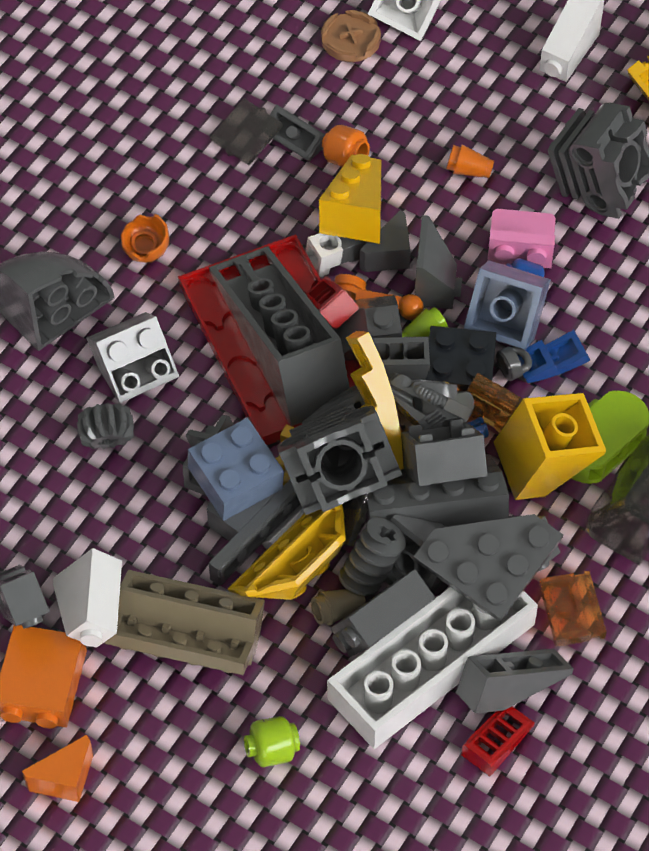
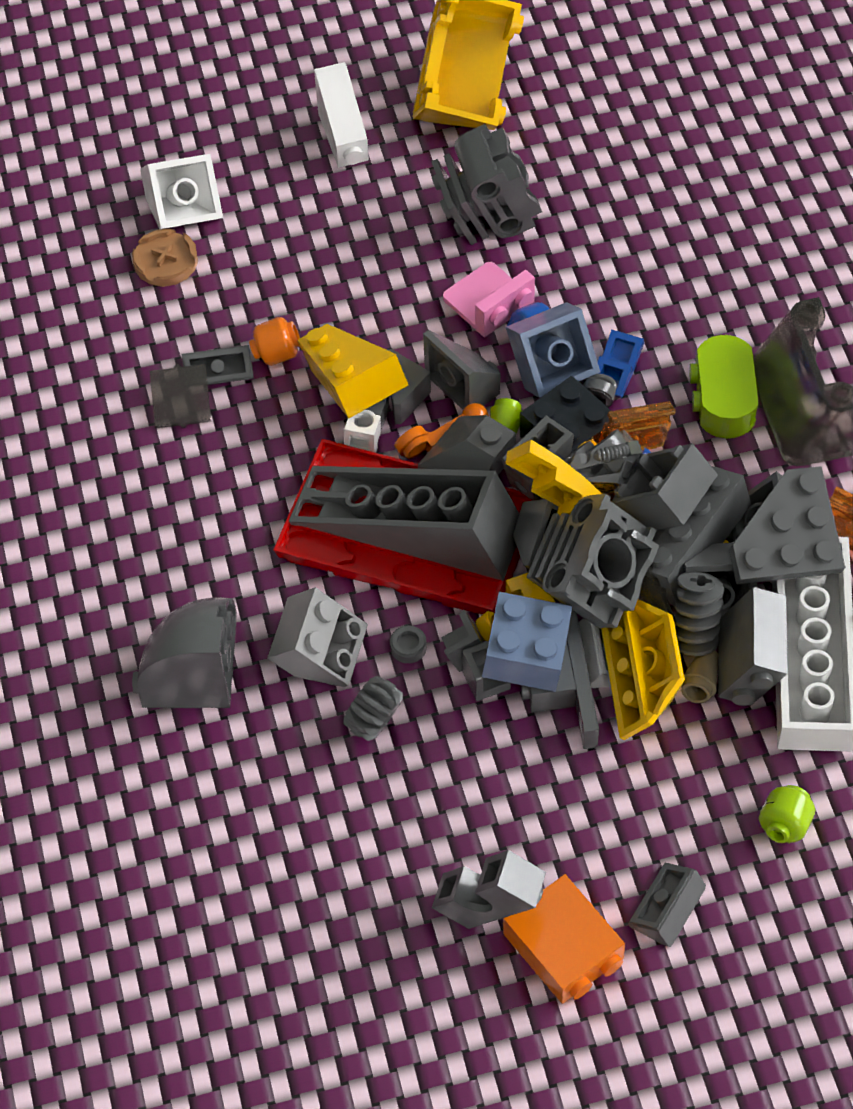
camera: 45 degrees left, 0 degrees up
orange slope [22,735,93,802] -> none
white slope [53,548,122,648] -> none
dark tan brick [105,570,265,675] -> none
orange hair [120,214,169,263] -> none
red slope [306,276,358,329] -> none
orange cone [446,144,494,178] -> none
yellow slope [494,393,606,500] -> none
none -> dark grey tile [390,625,427,663]
none -> dark grey slope [628,862,706,947]

